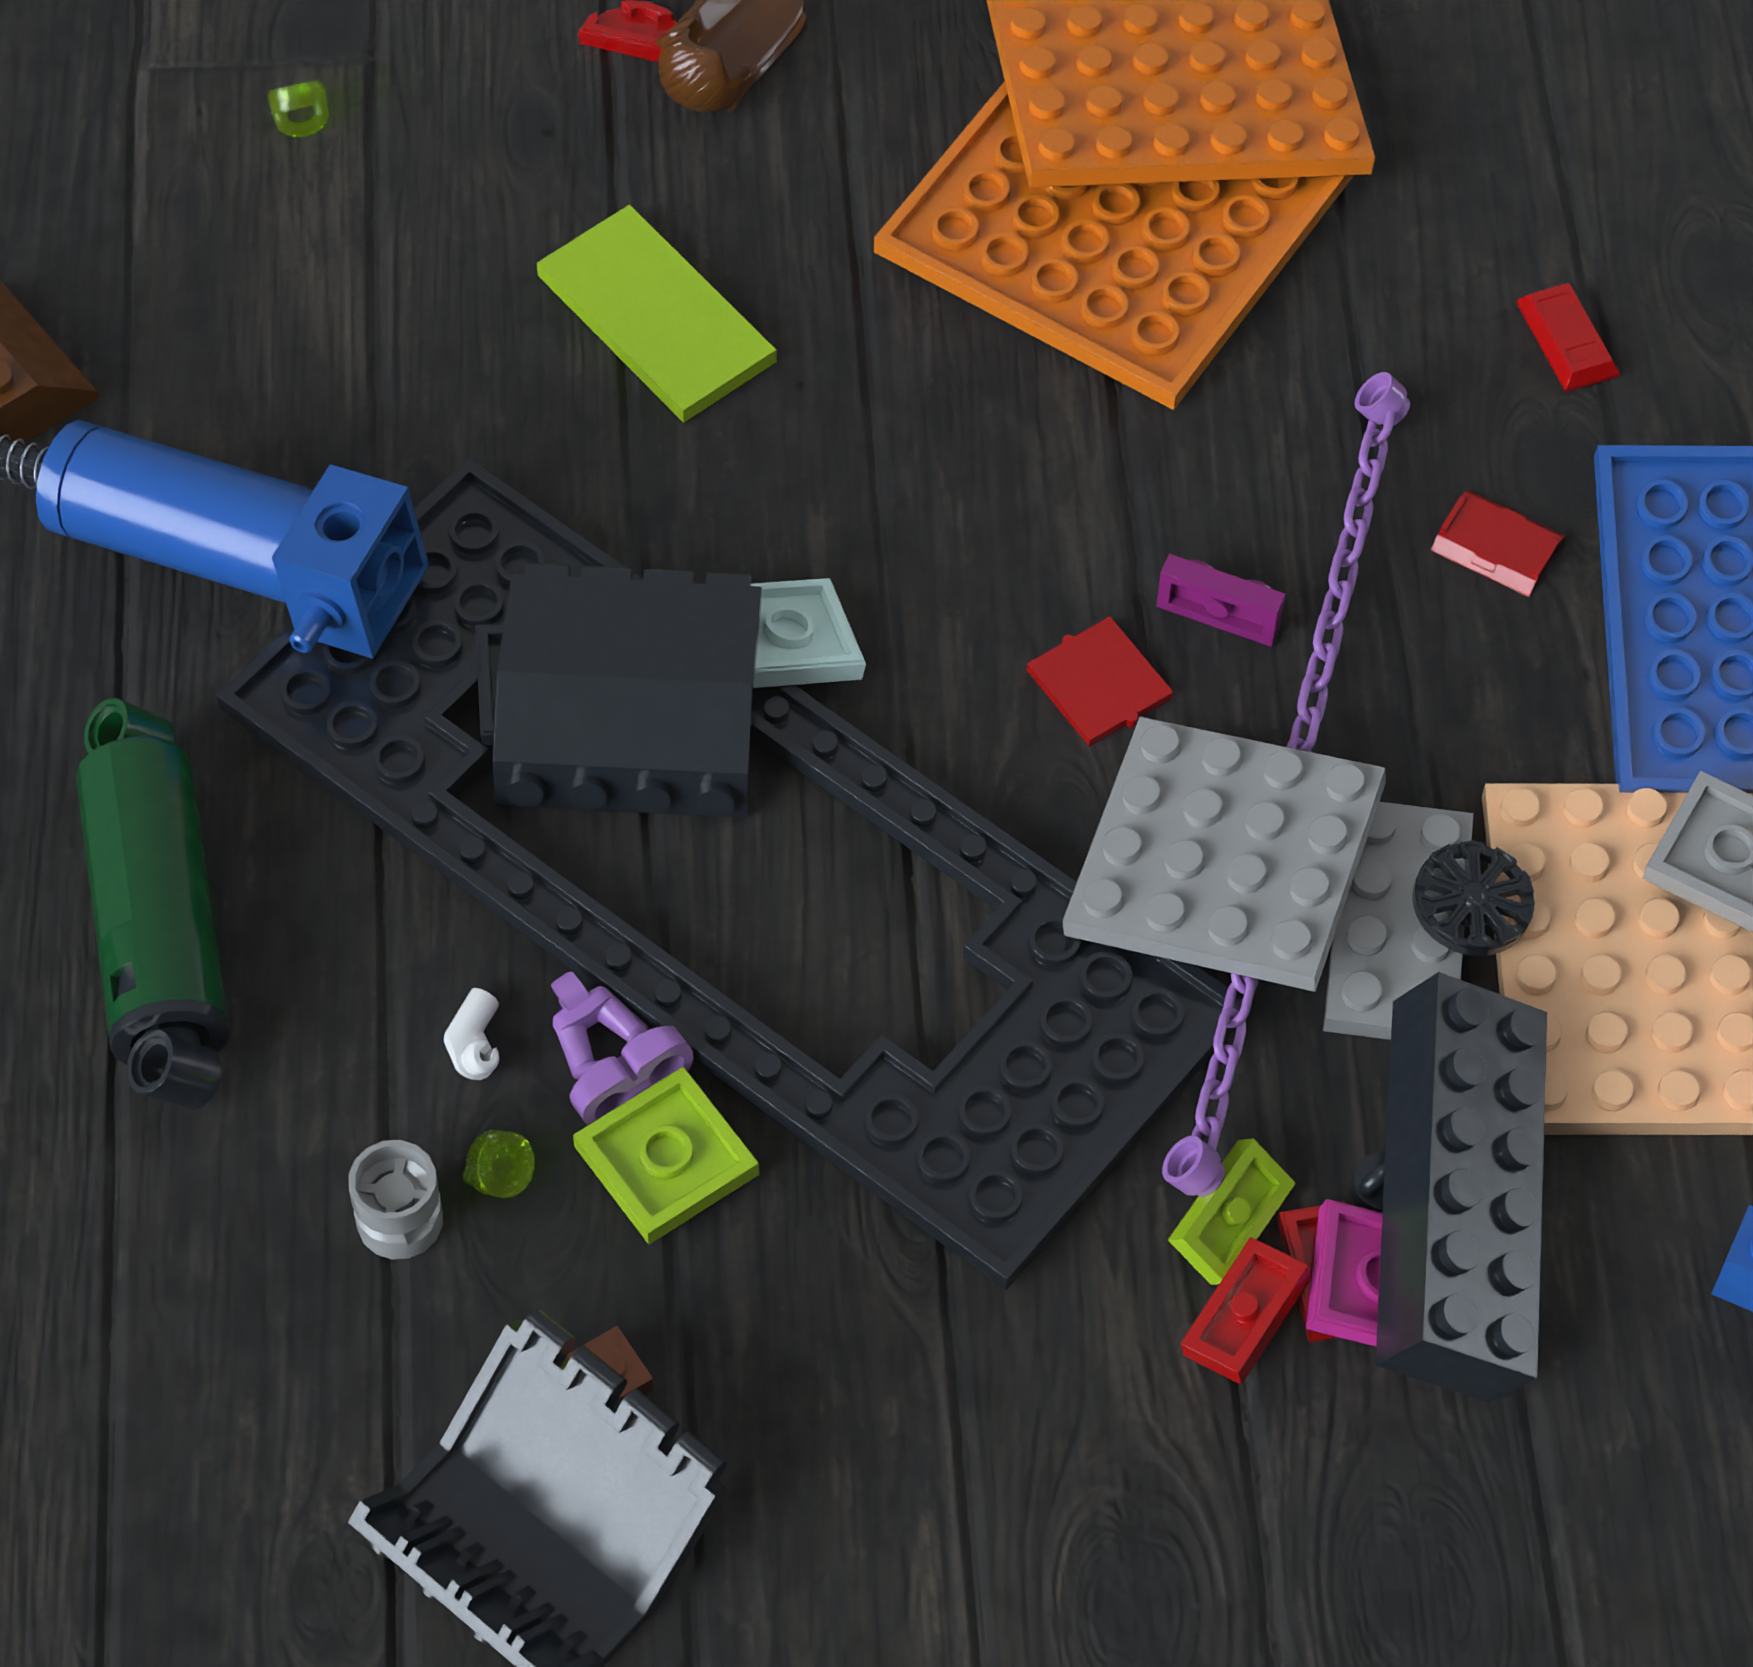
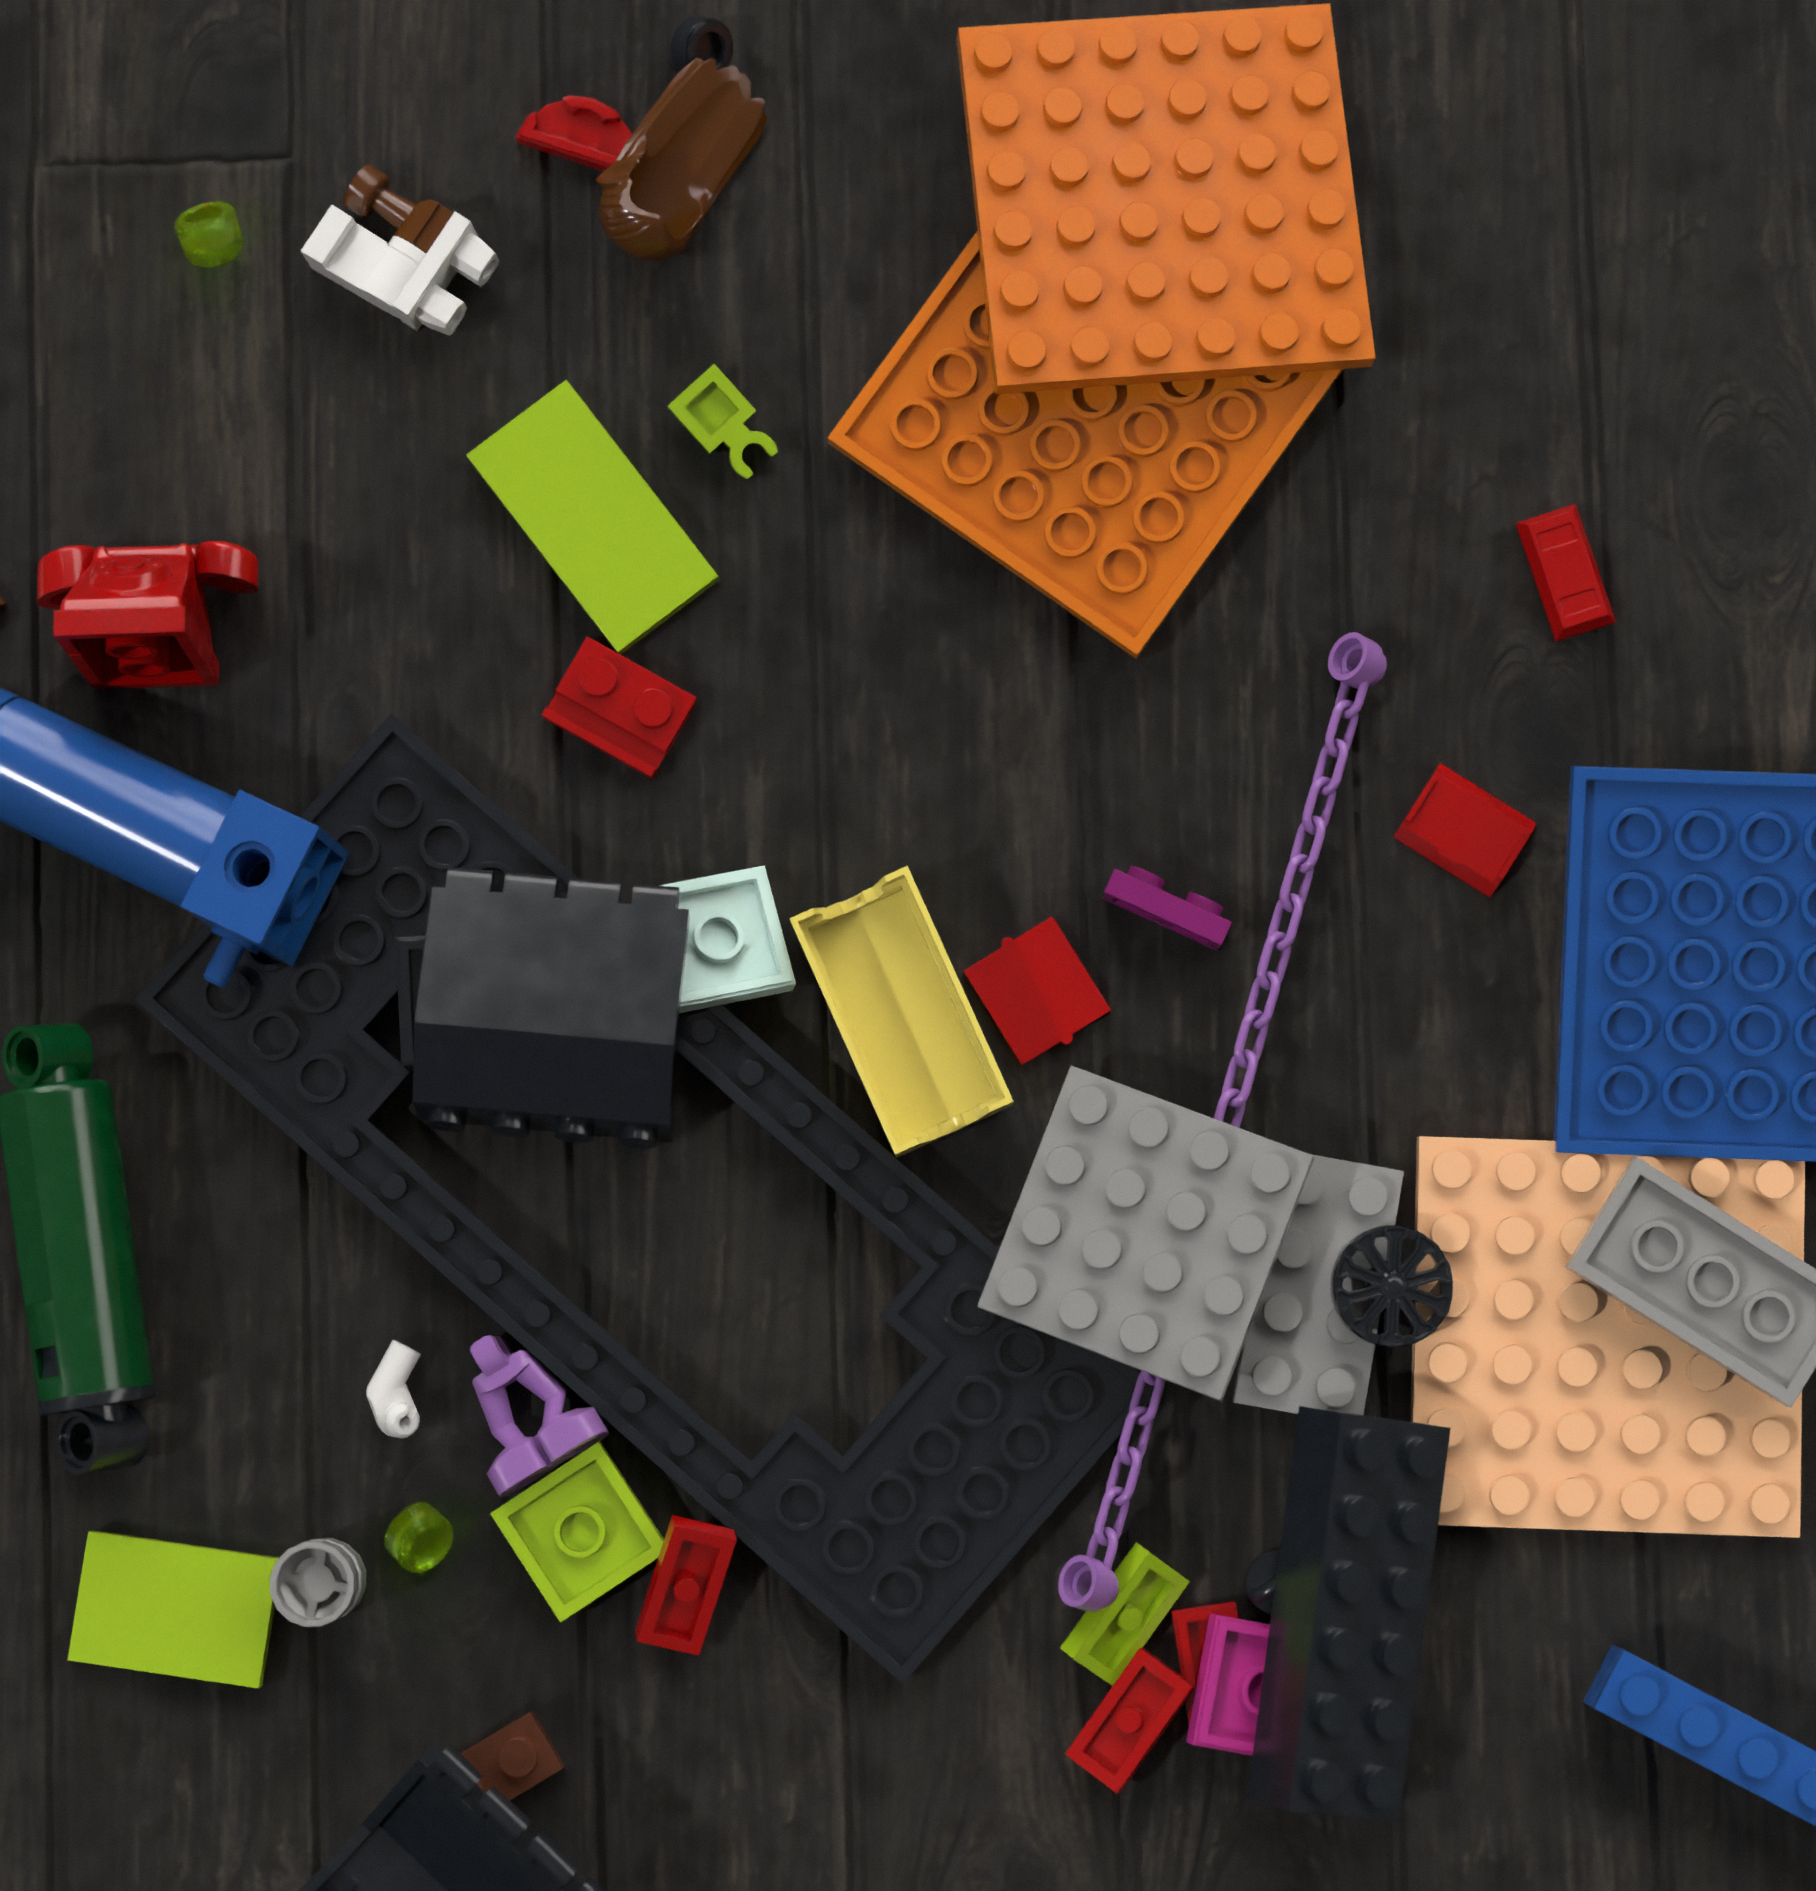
camera: 10 degrees right, 25 degrees up
none -> red piece [37,540,259,689]
none -> lime tile [67,1530,279,1689]
none -> white hips [301,164,499,336]
none -> red plate [541,636,698,780]
none -> red plate [635,1515,737,1656]
none -> lime plate [667,364,778,479]
none -> light yellow brick [789,866,1014,1158]

